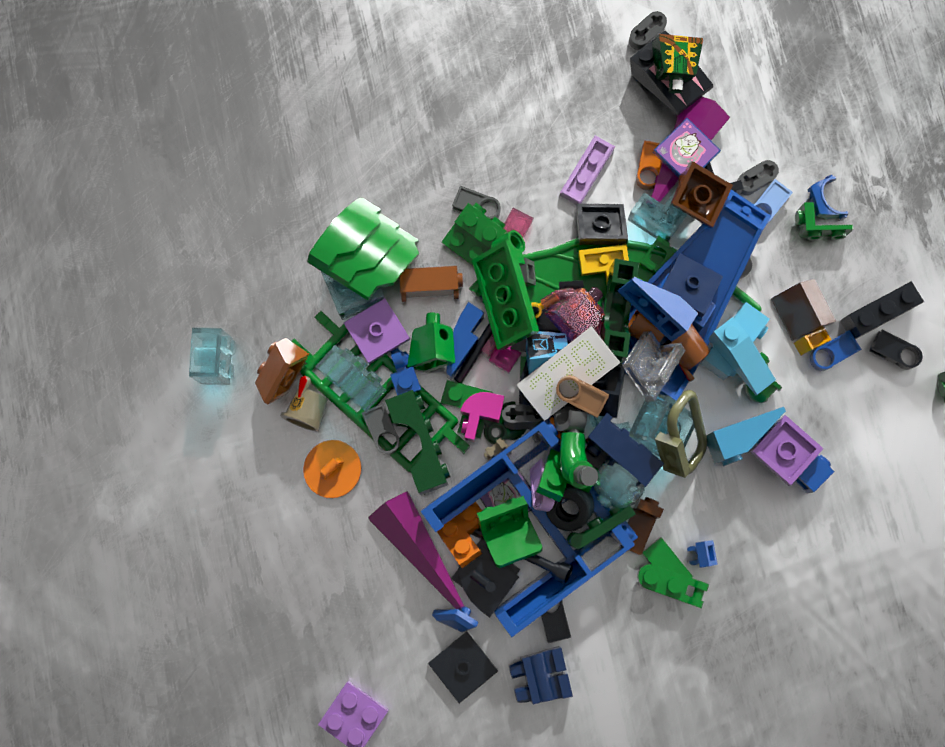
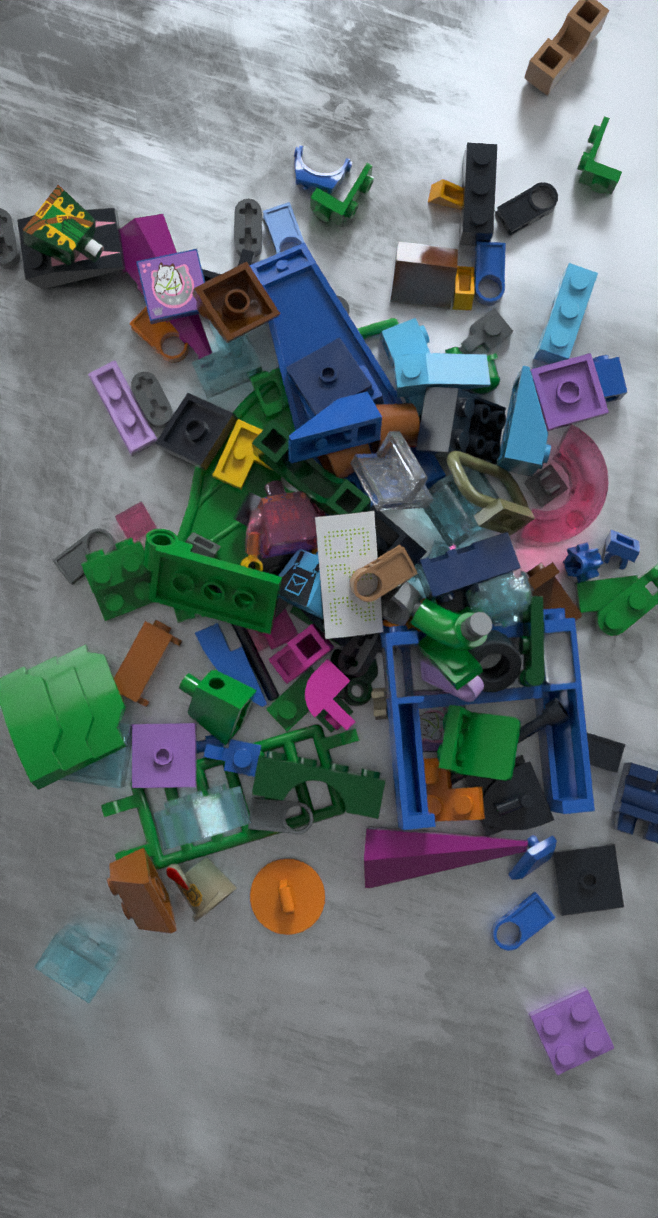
camera: 70 degrees left, 5 degrees up
none -> dark grey beam [131,371,174,429]
none -> dark pink brick [268,623,335,684]
none -> black slope [416,387,506,465]
none -> light orange piece [428,179,464,210]
none -> dark grey plate [459,308,513,354]
none -> blue piece [491,892,556,951]
none -> clear pink brick [514,424,609,547]
none -> dark grey tile [524,464,569,507]
none -> medium azure arch [533,263,598,364]
none -> blue gear [563,542,603,583]

